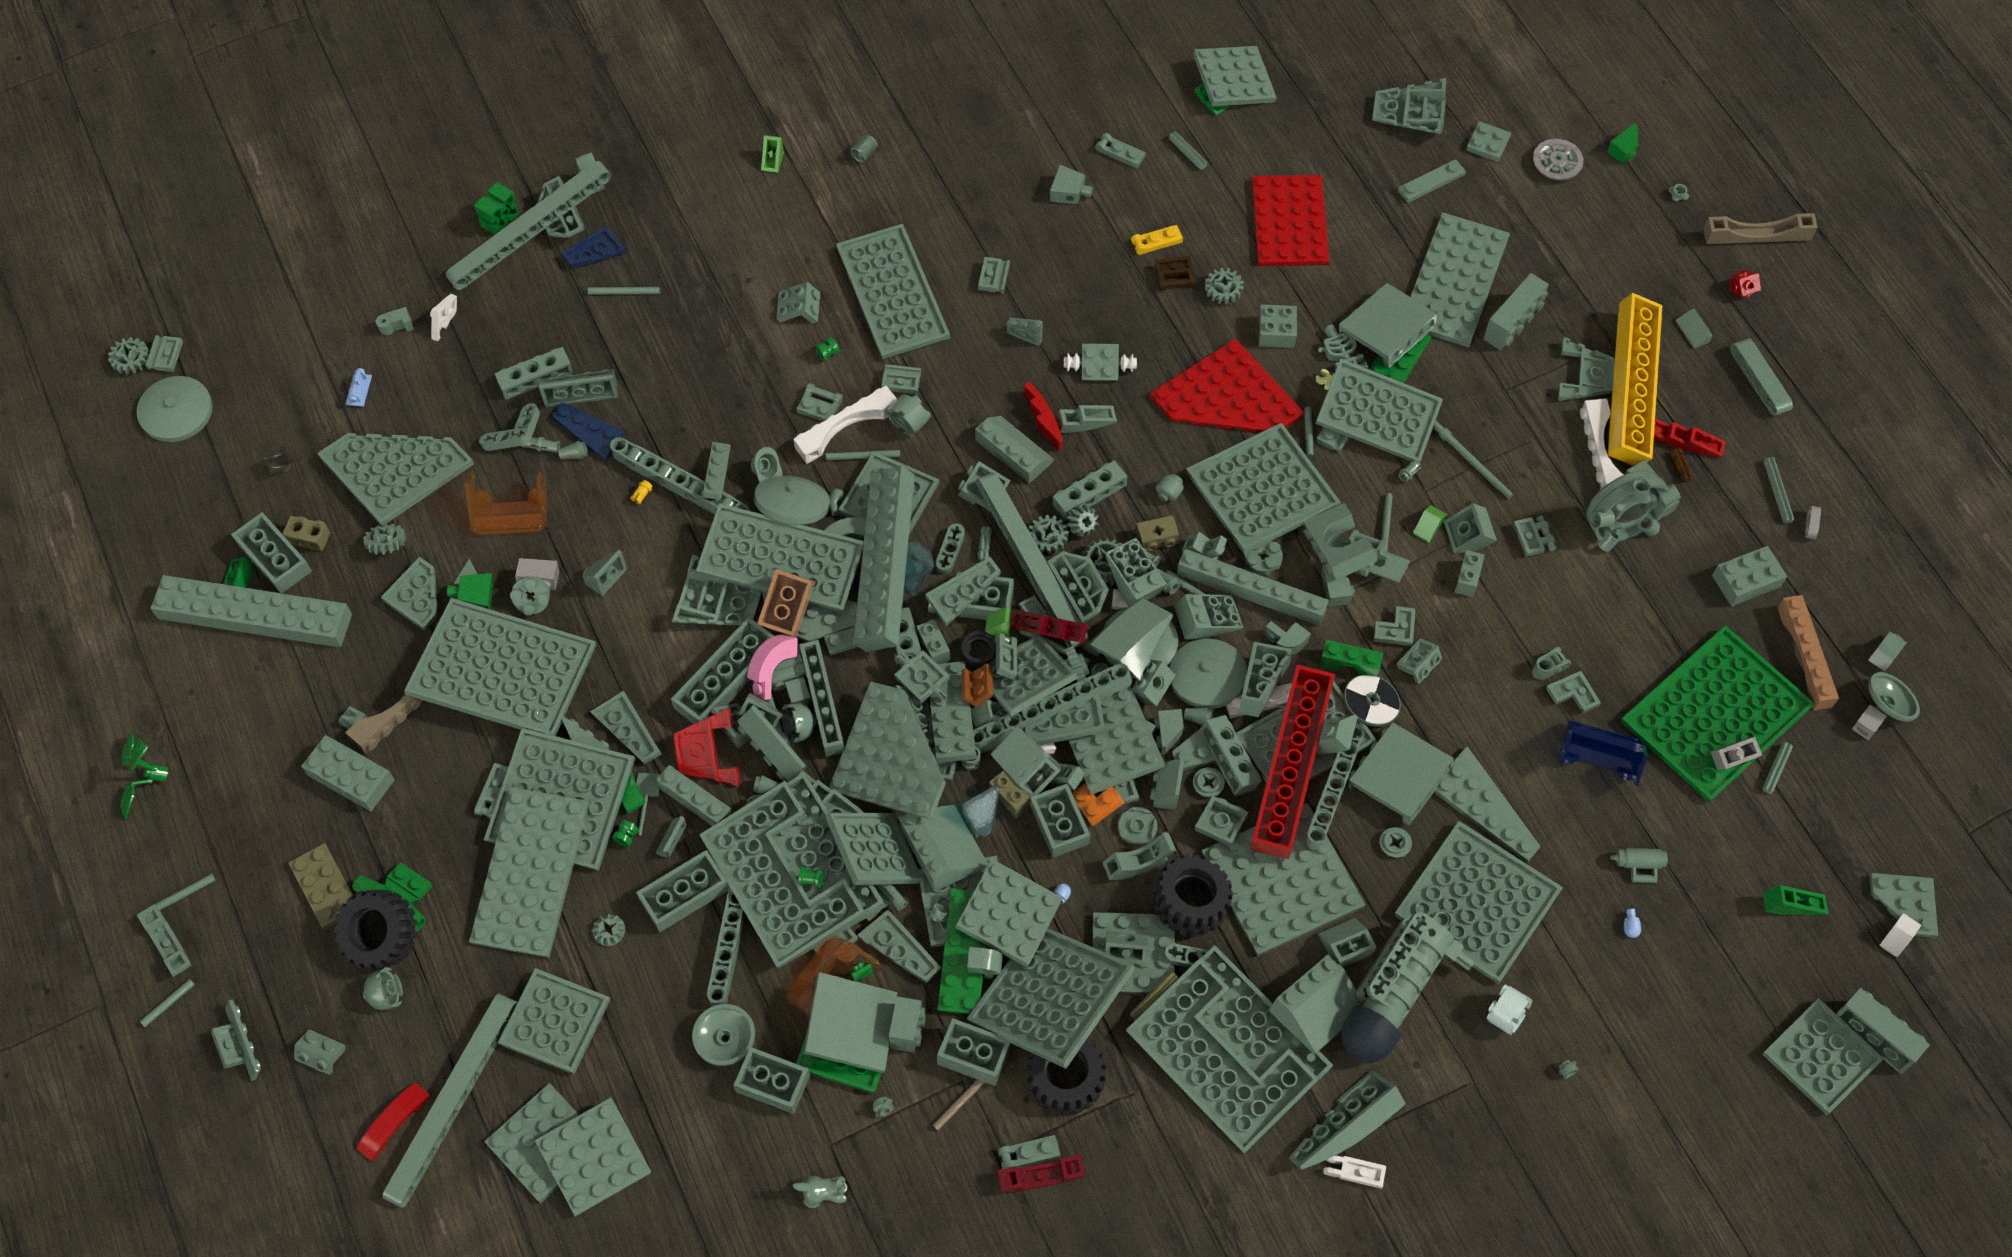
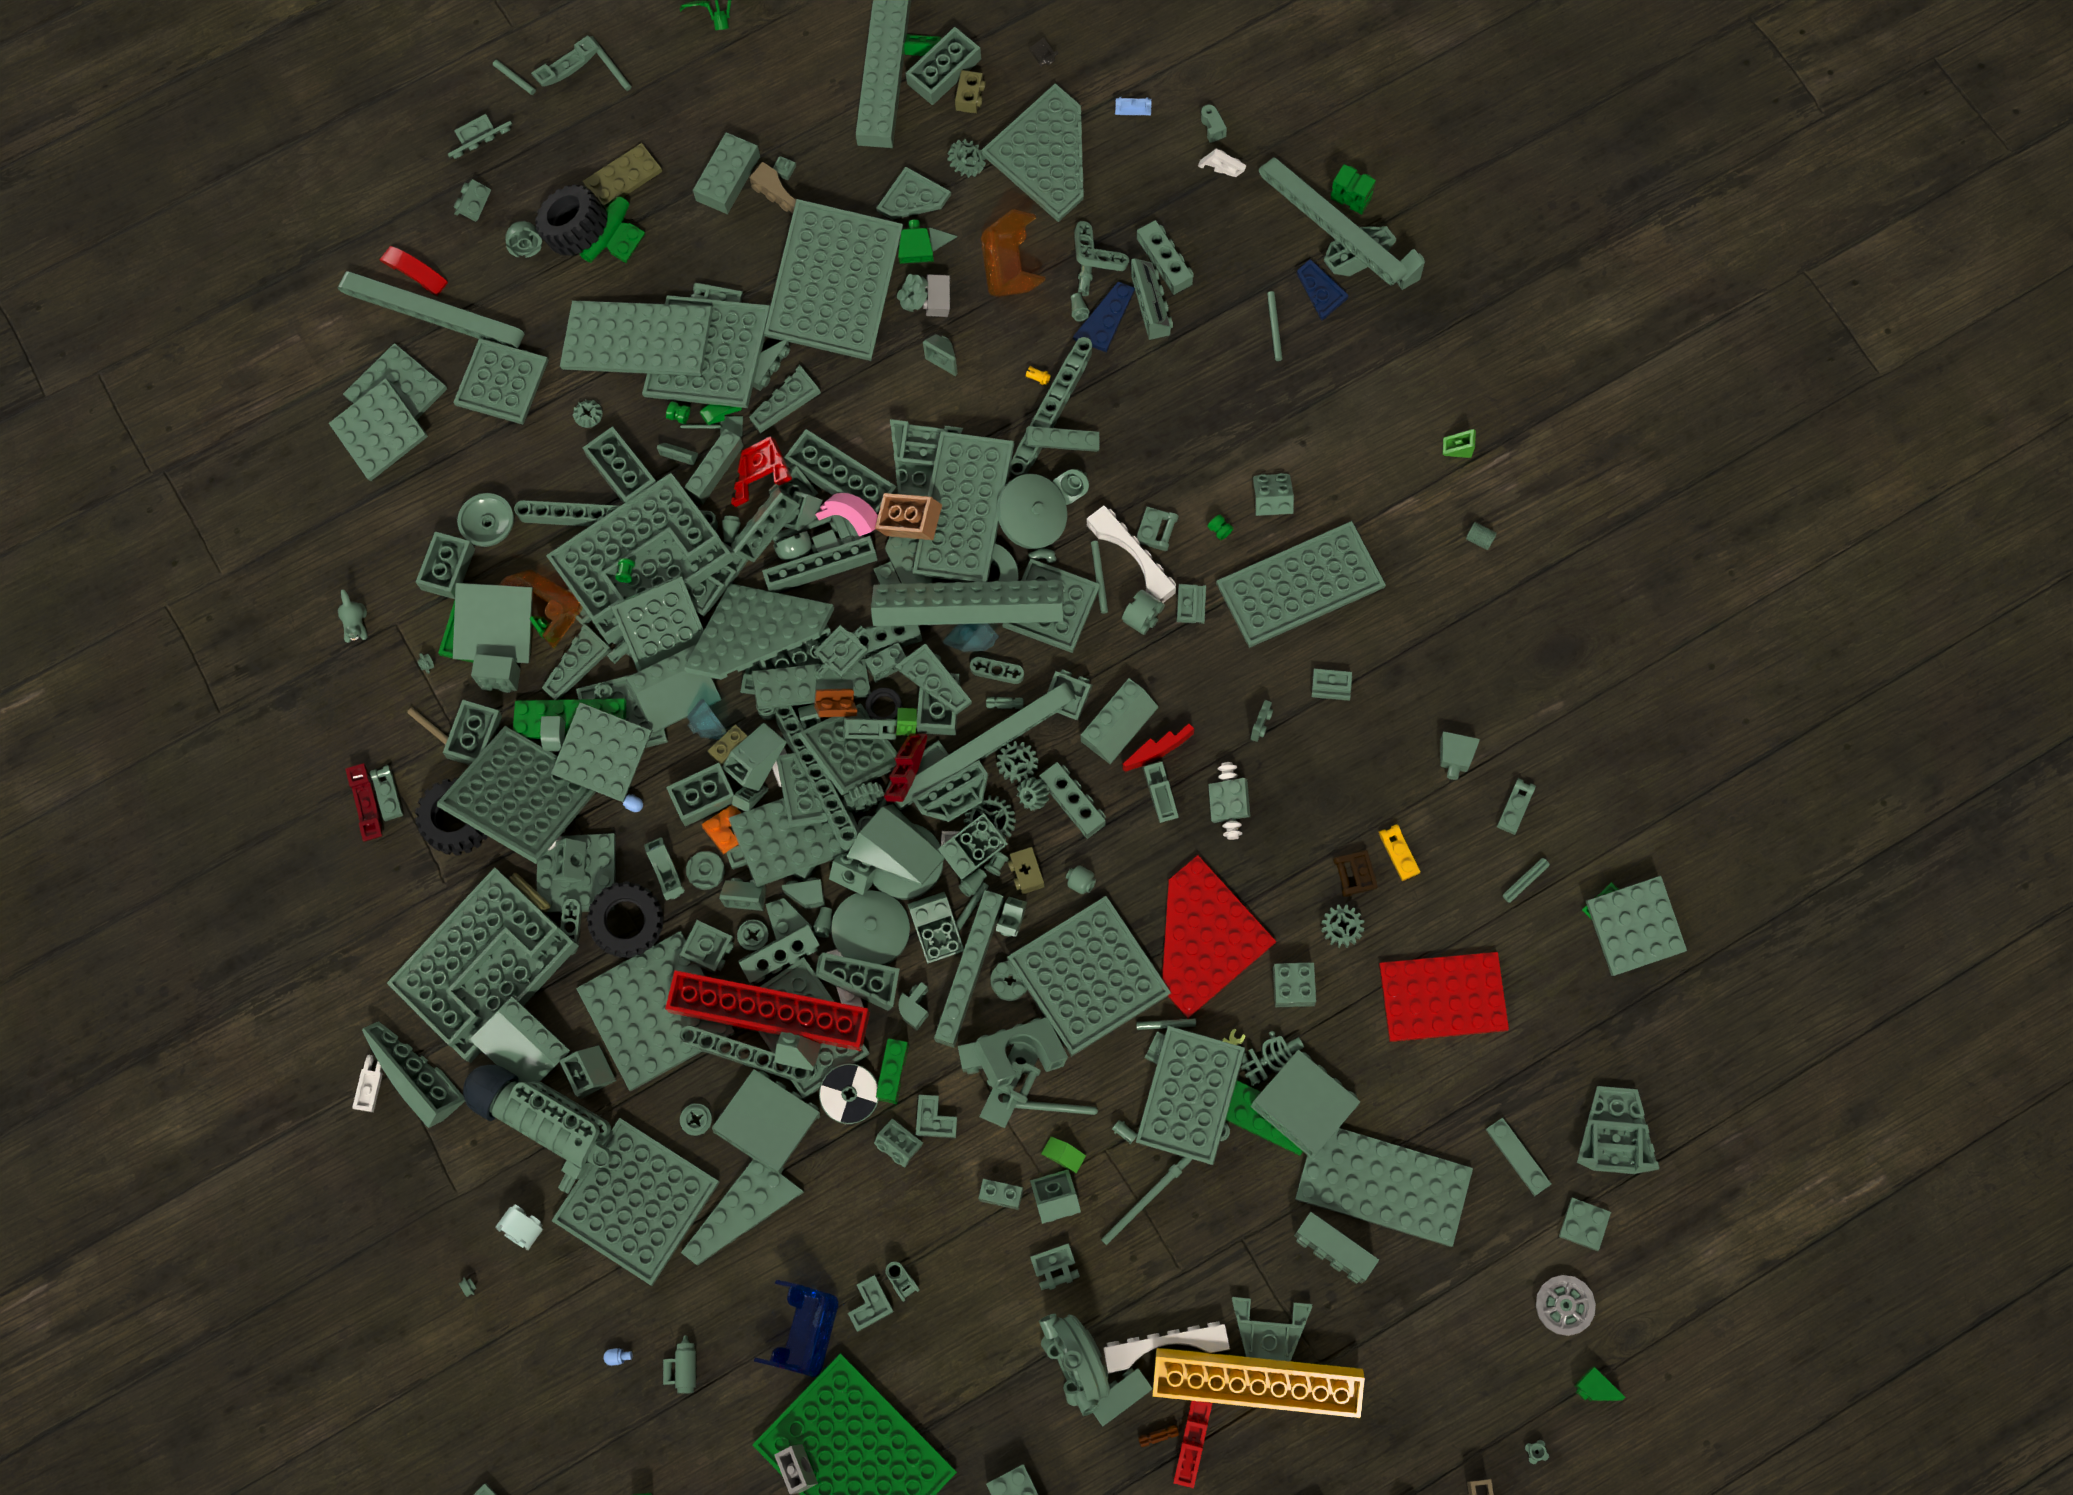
camera: 90 degrees right, 10 degrees up
sand green slope [1675,309,1712,349] -> none

